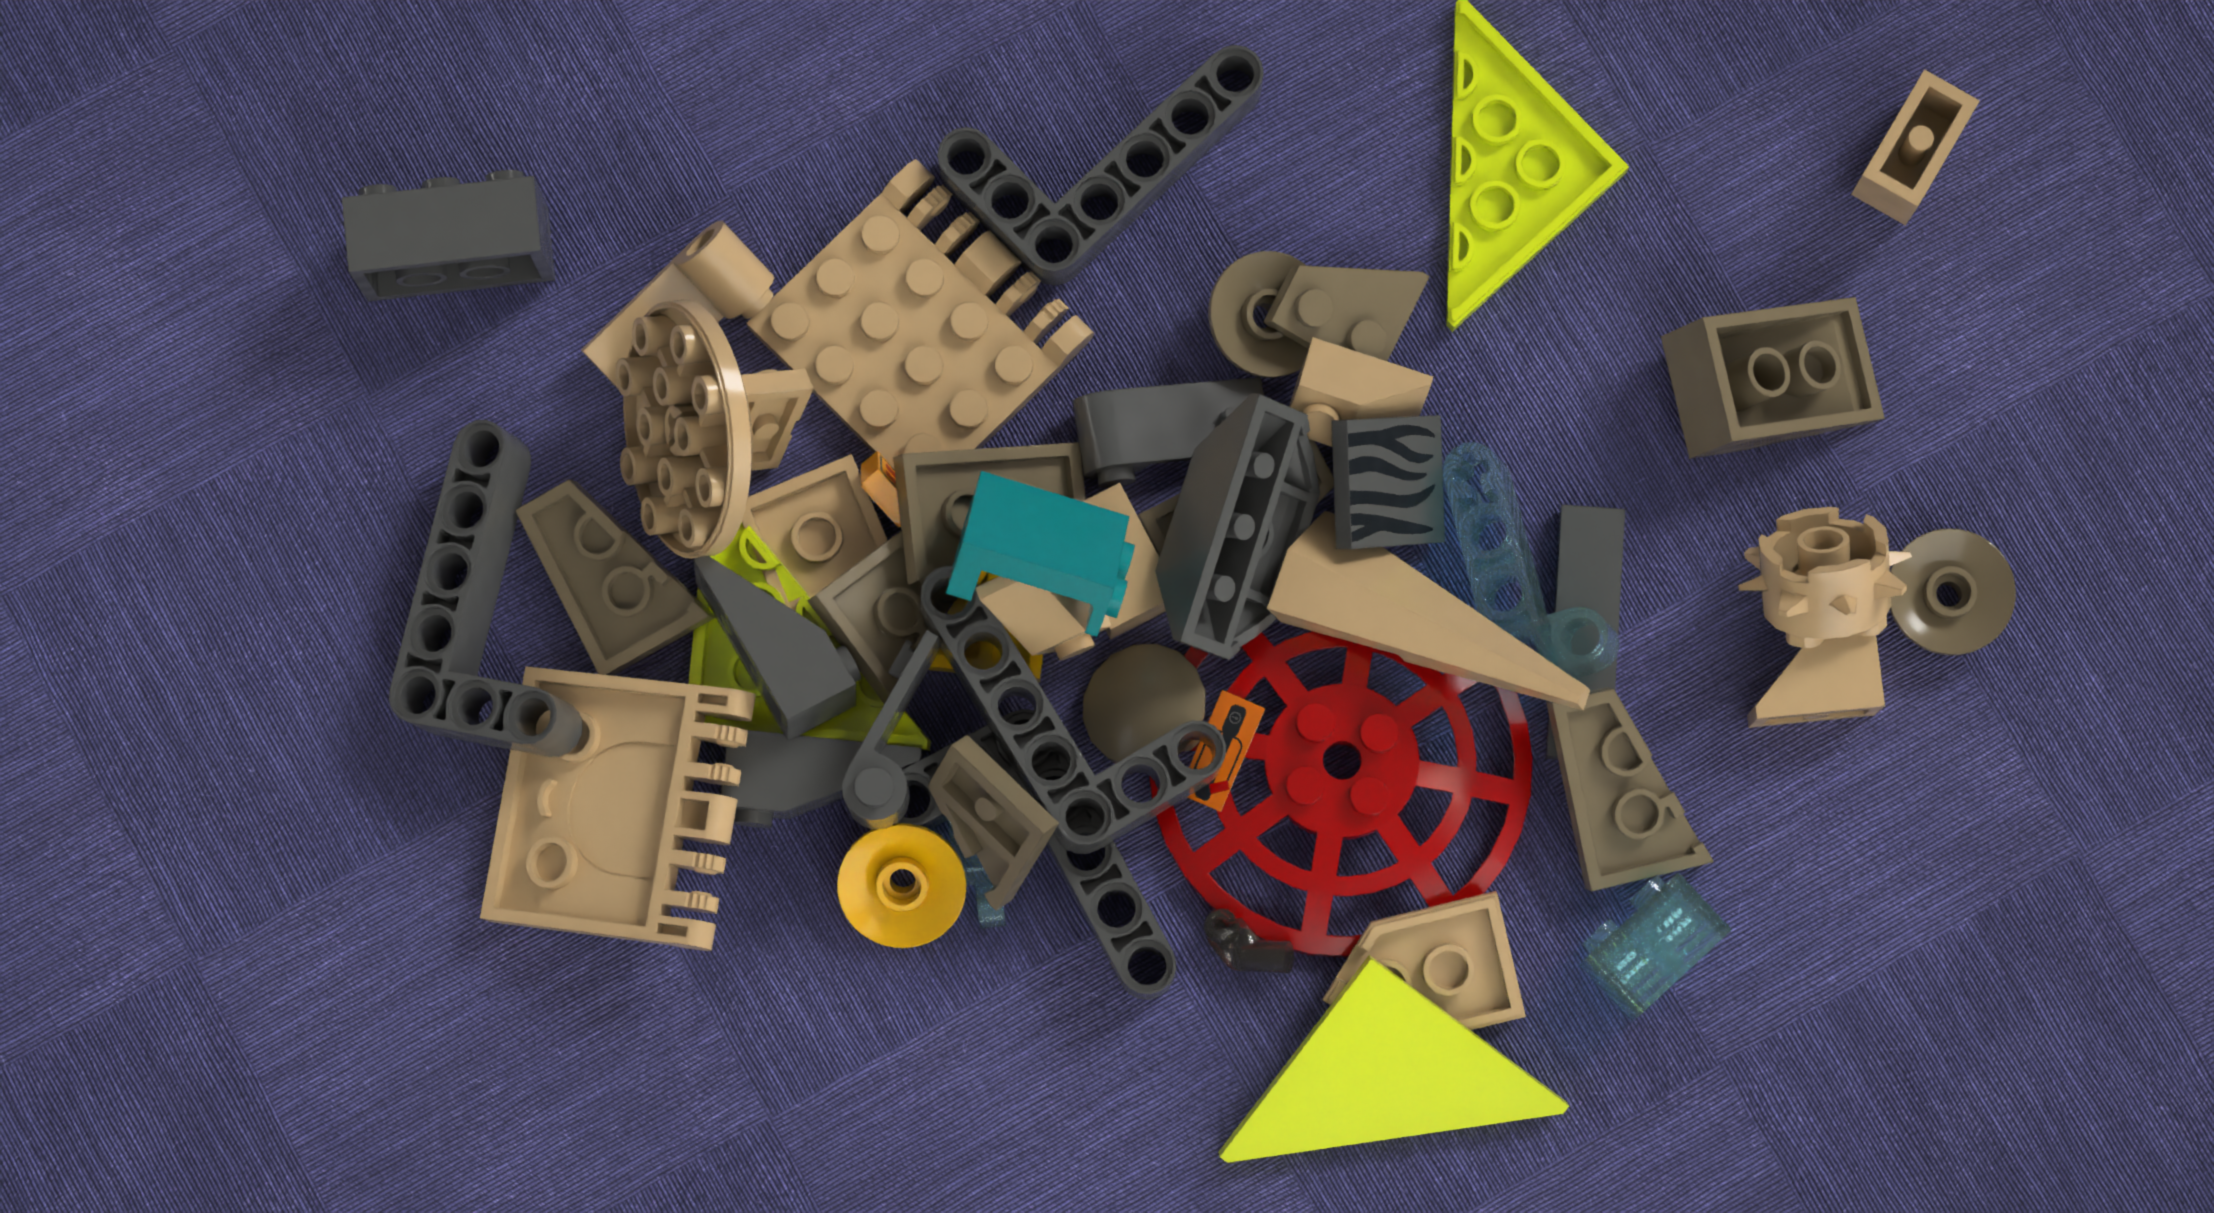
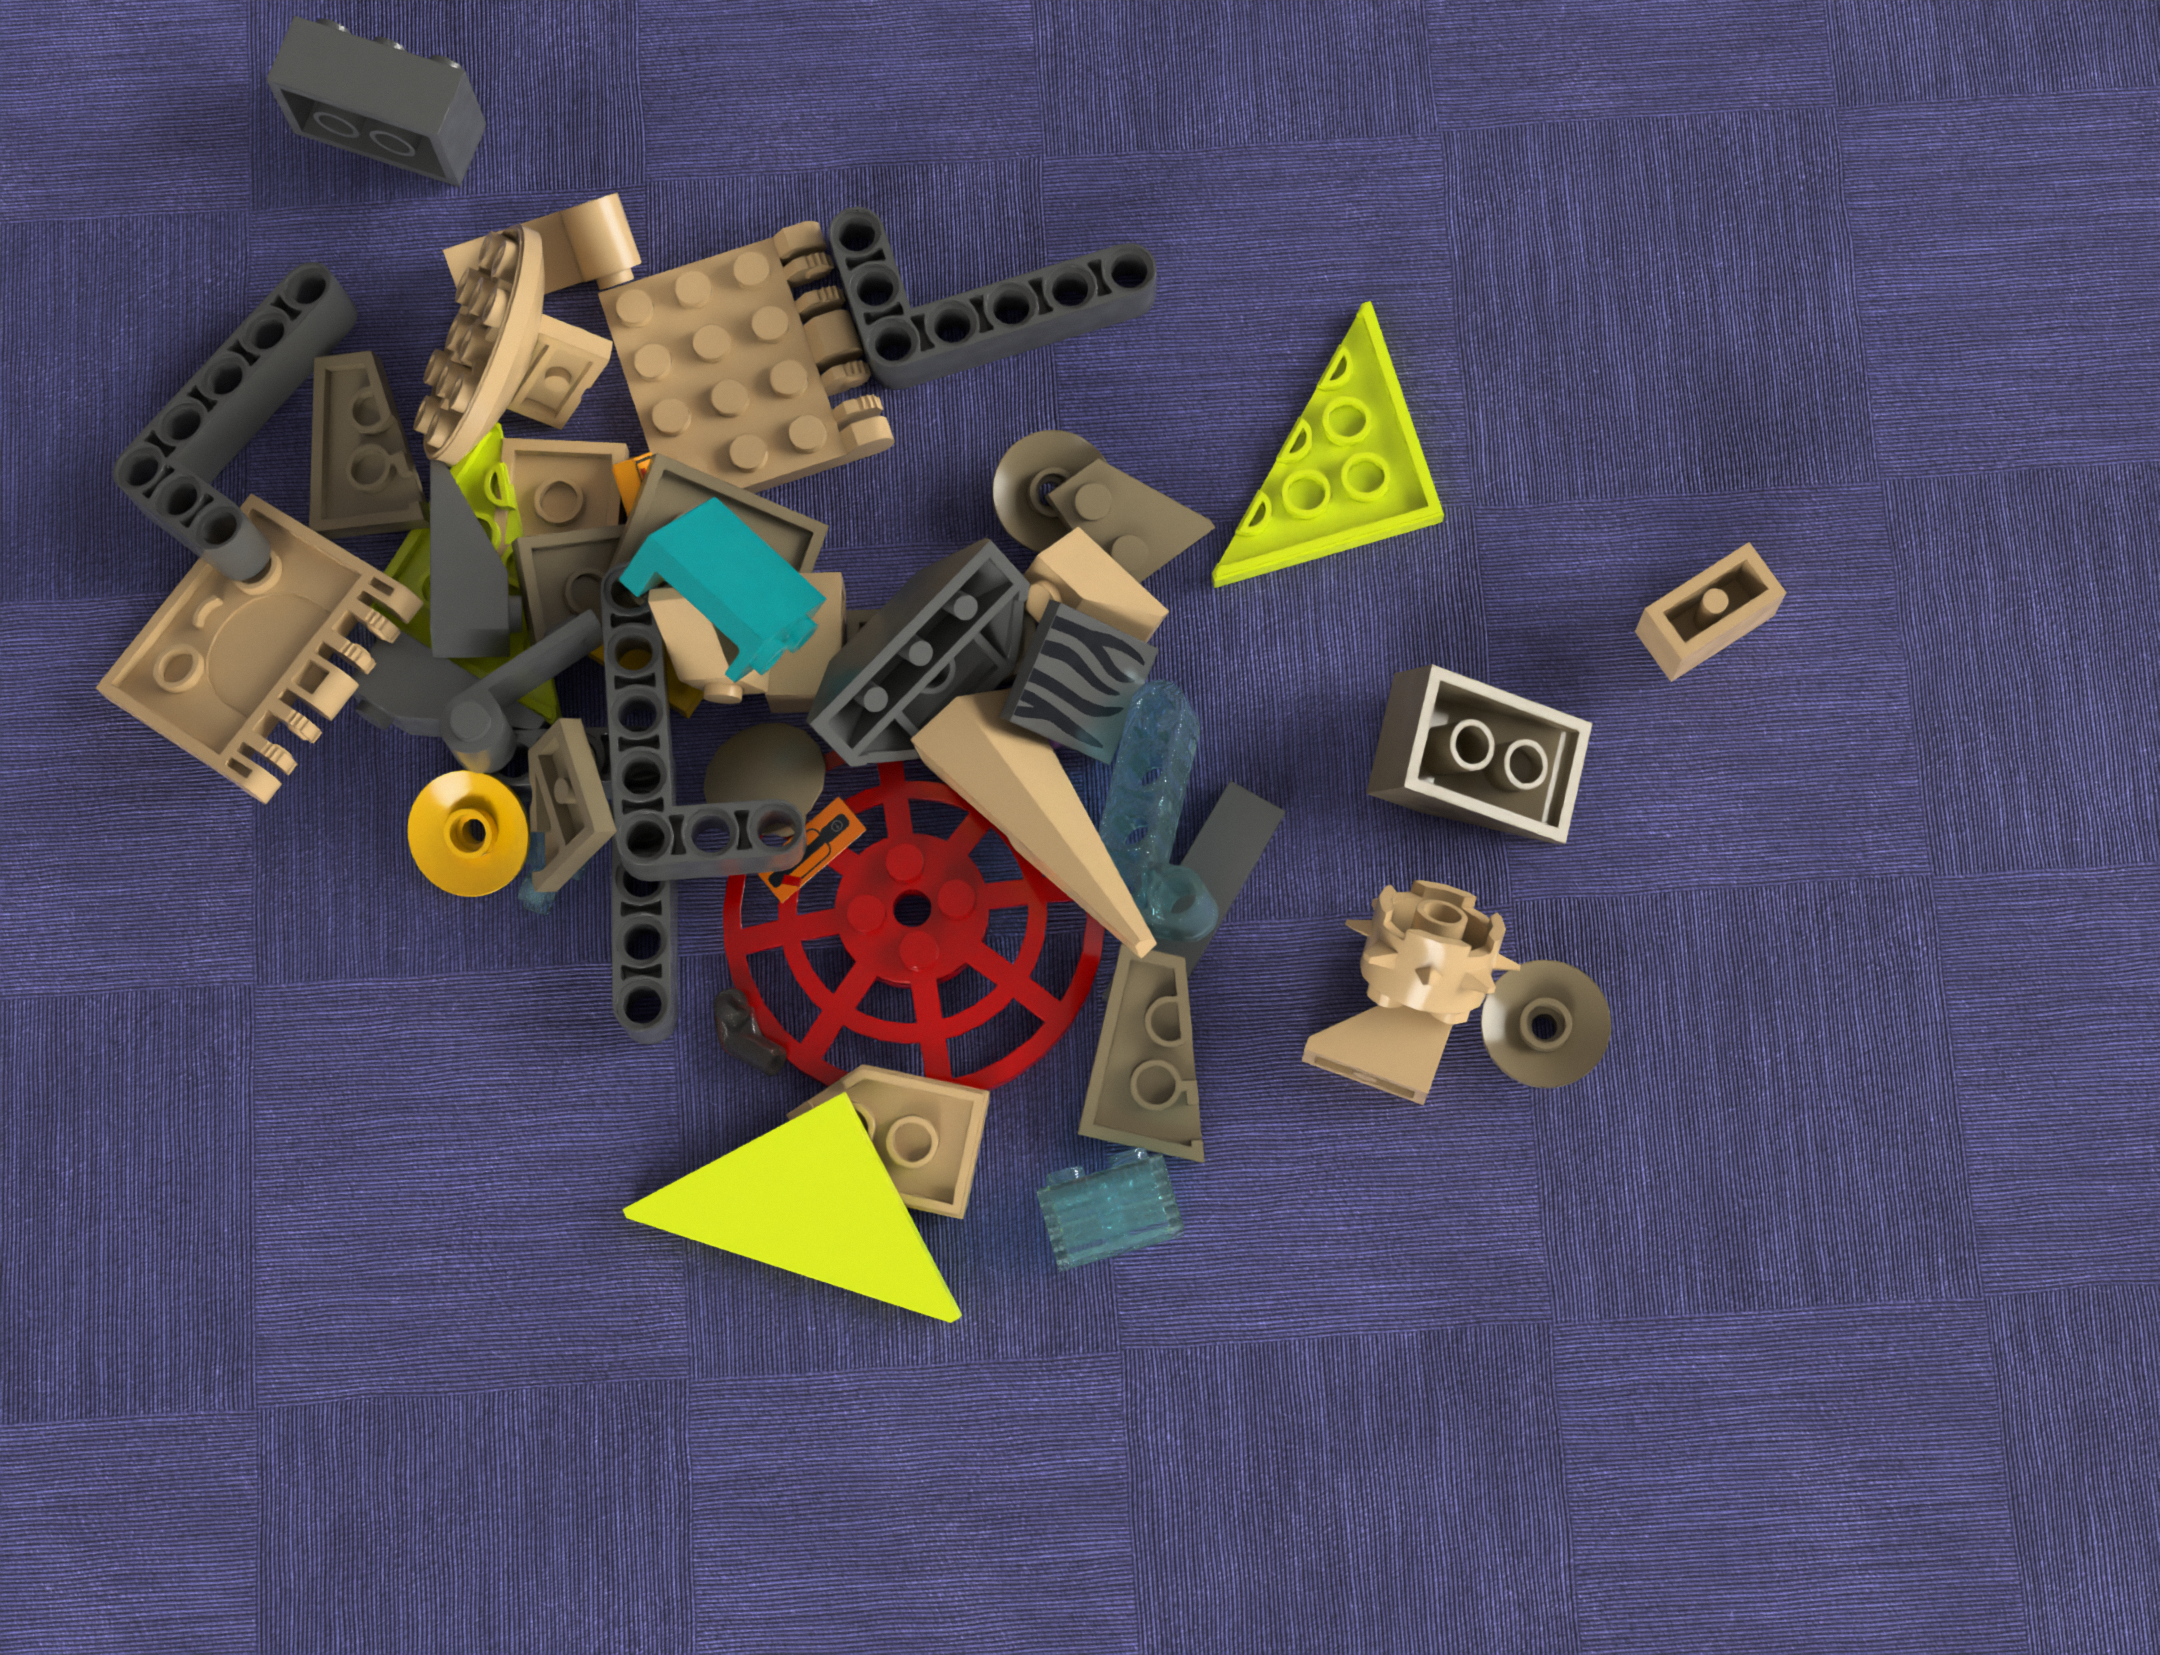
camera: 30 degrees right, 5 degrees down
dark grey door [1072,377,1264,488] -> none

